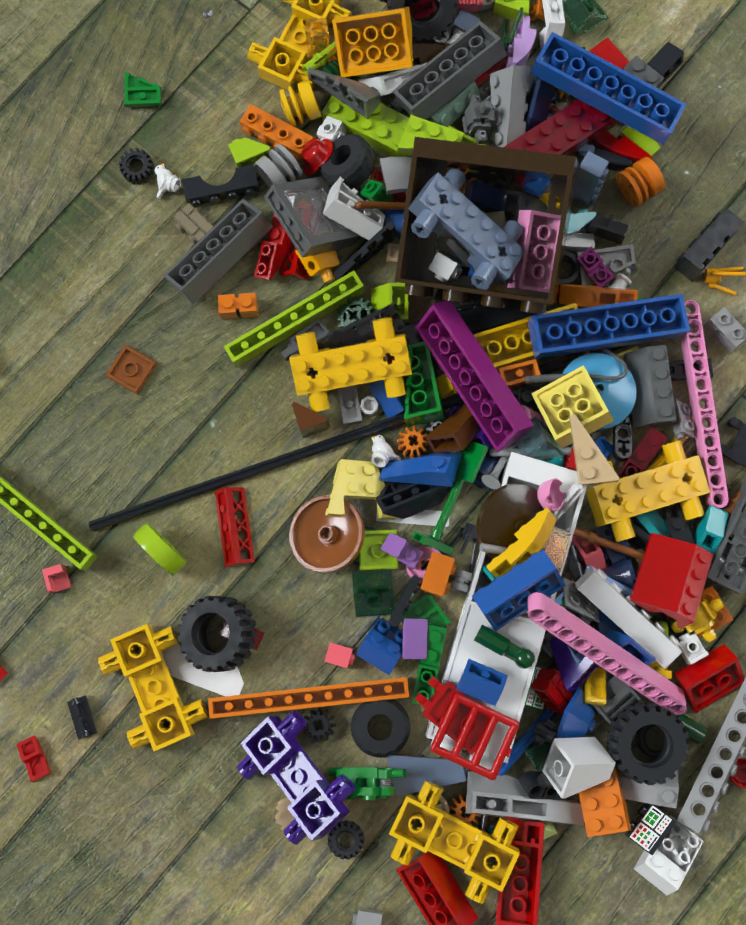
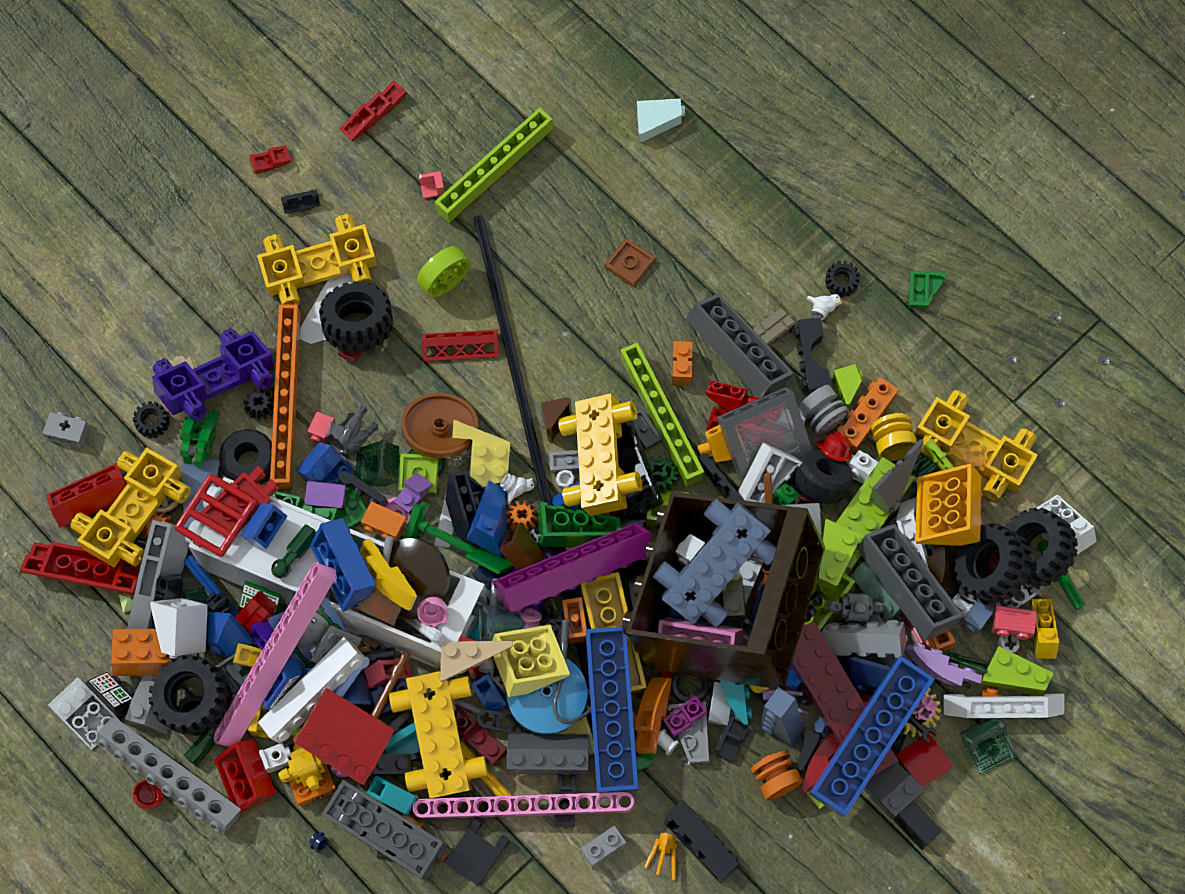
camera: 90 degrees right, 10 degrees down
light grey hinge [673,399,695,441] -> none
none -> dark grey piece [326,404,379,455]

